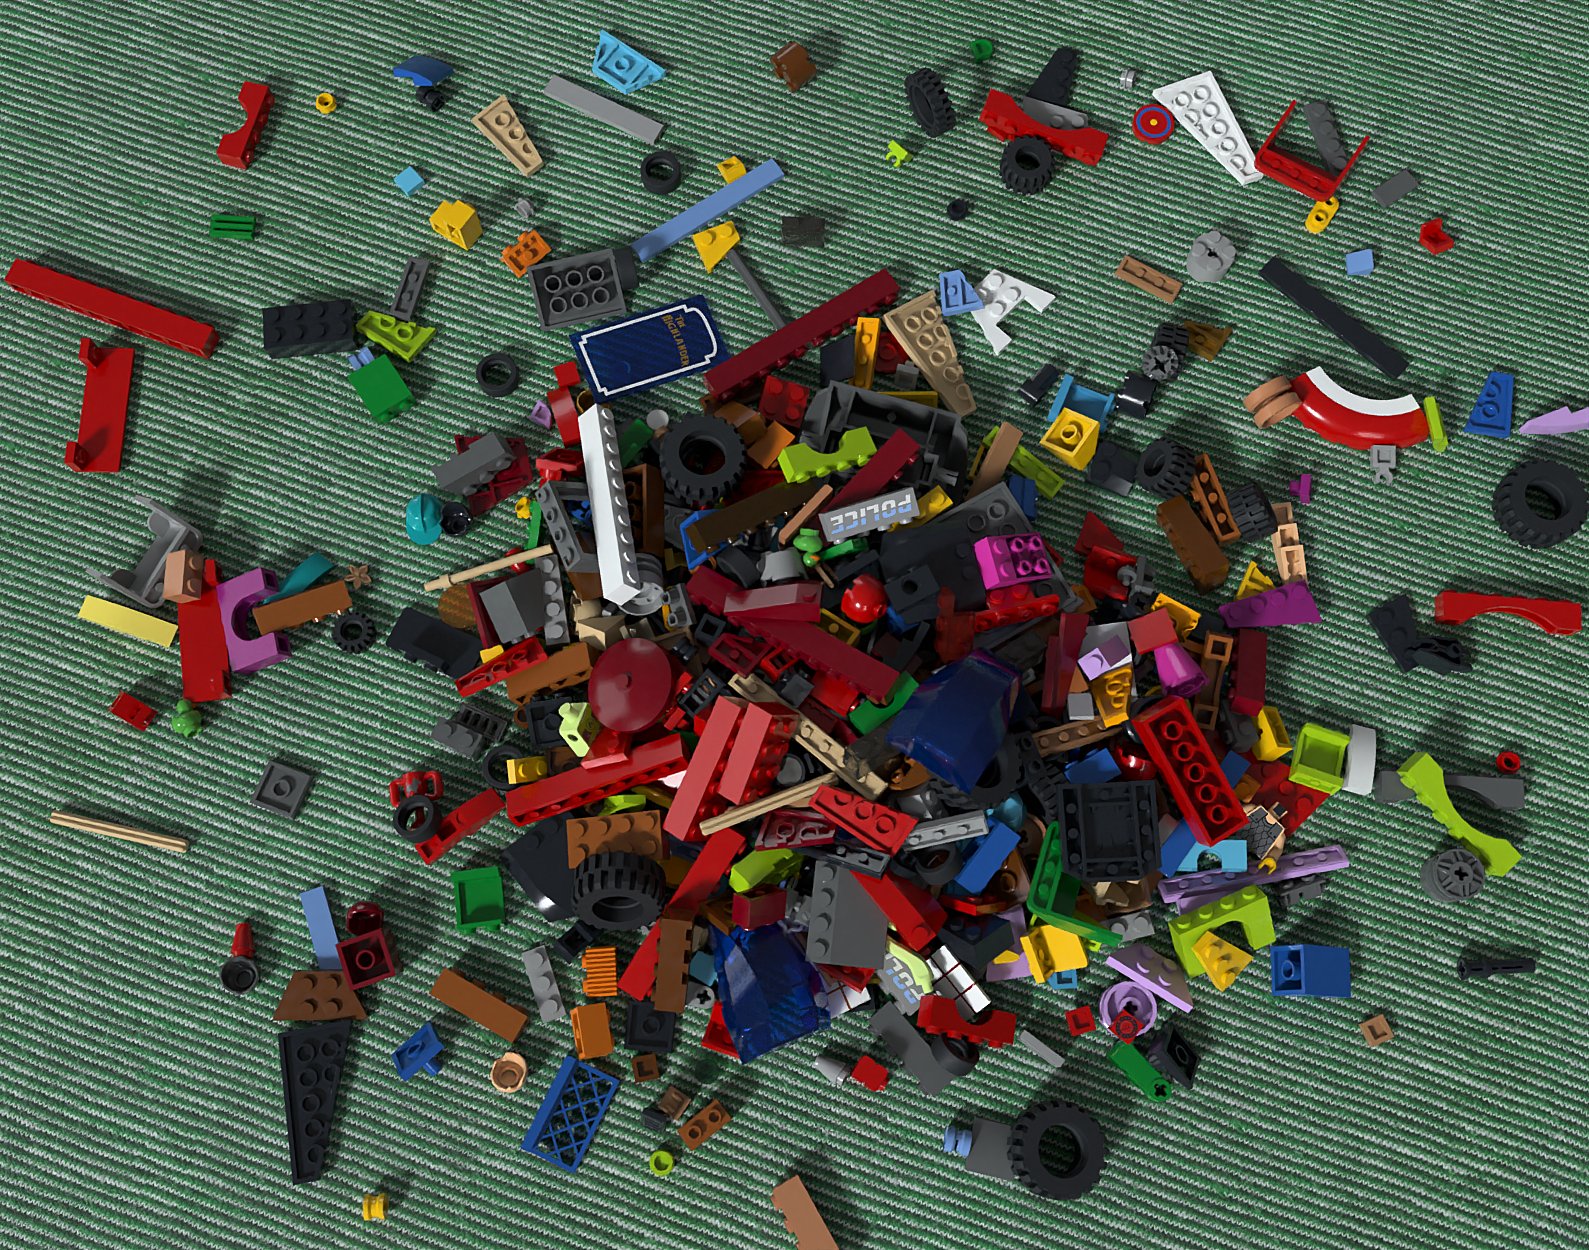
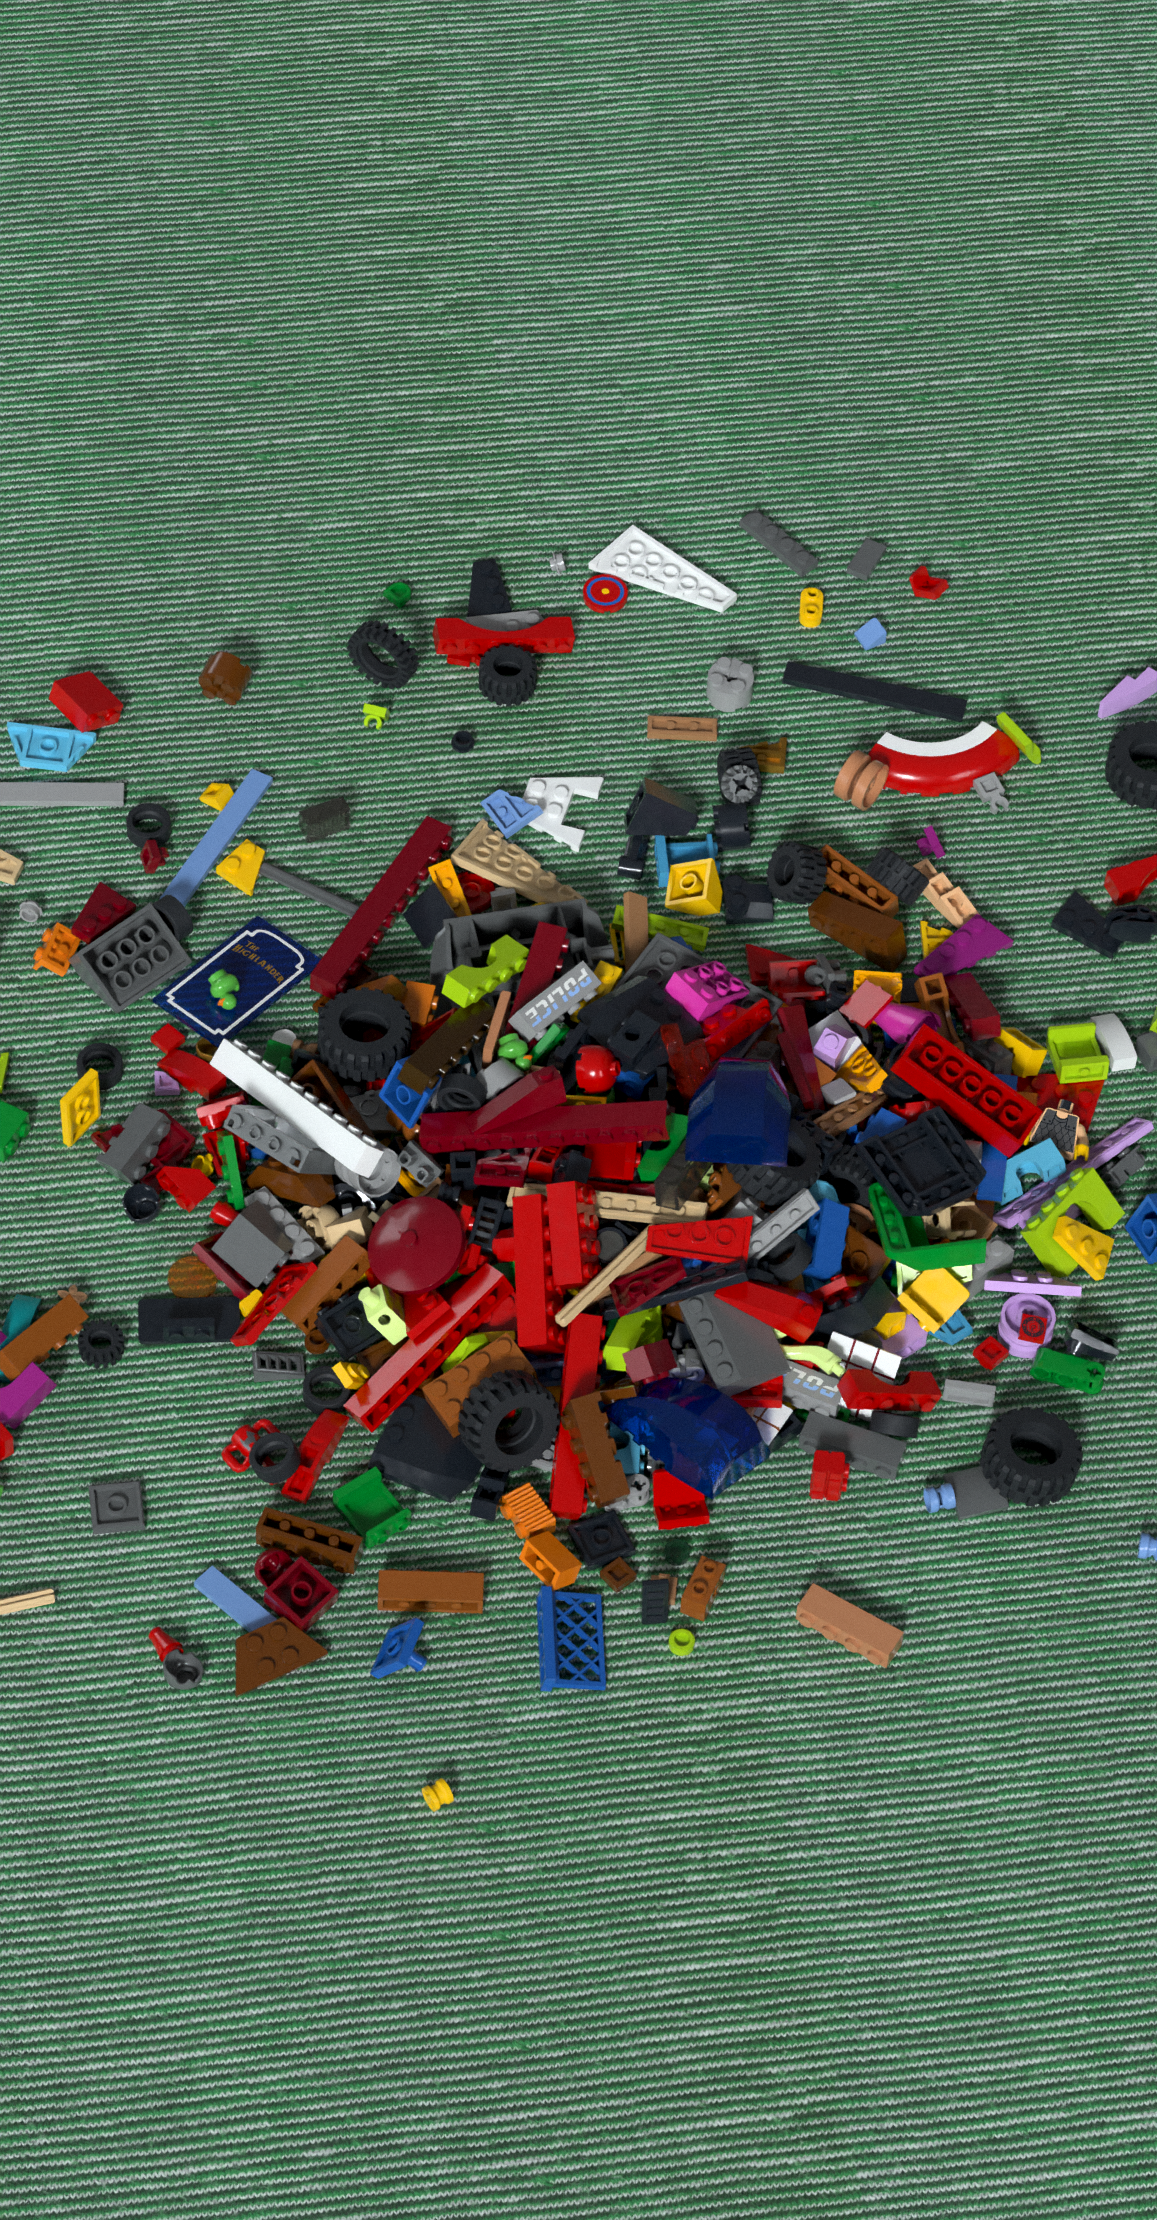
camera: 30 degrees left, 20 degrees down
black wing [278,1019,353,1185] -> none
teal piece [406,493,442,545] -> none
tan bar [424,544,554,592] -> none
dark grey brick [430,717,487,761] -> none
light nougat hair [490,1052,529,1093] -> none
light grey plate [521,945,567,1023] -> none
red brick [756,376,810,436] -> none
light grey cone [813,1053,851,1086] -> none
red windscreen [1254,100,1370,202] -> none
blue wing [1462,372,1514,439] -> none
none -> red brick [49,671,123,733]
none -> yellow tile [60,1068,101,1147]
none -> dark red wing [71,882,136,945]
none -> dark red tile [140,840,169,874]
none -> red slope [156,1166,216,1213]
none -> bright green animal [208,969,240,1010]
none -> reddish brown brick [256,1507,363,1575]
none -> black slope [624,777,699,836]

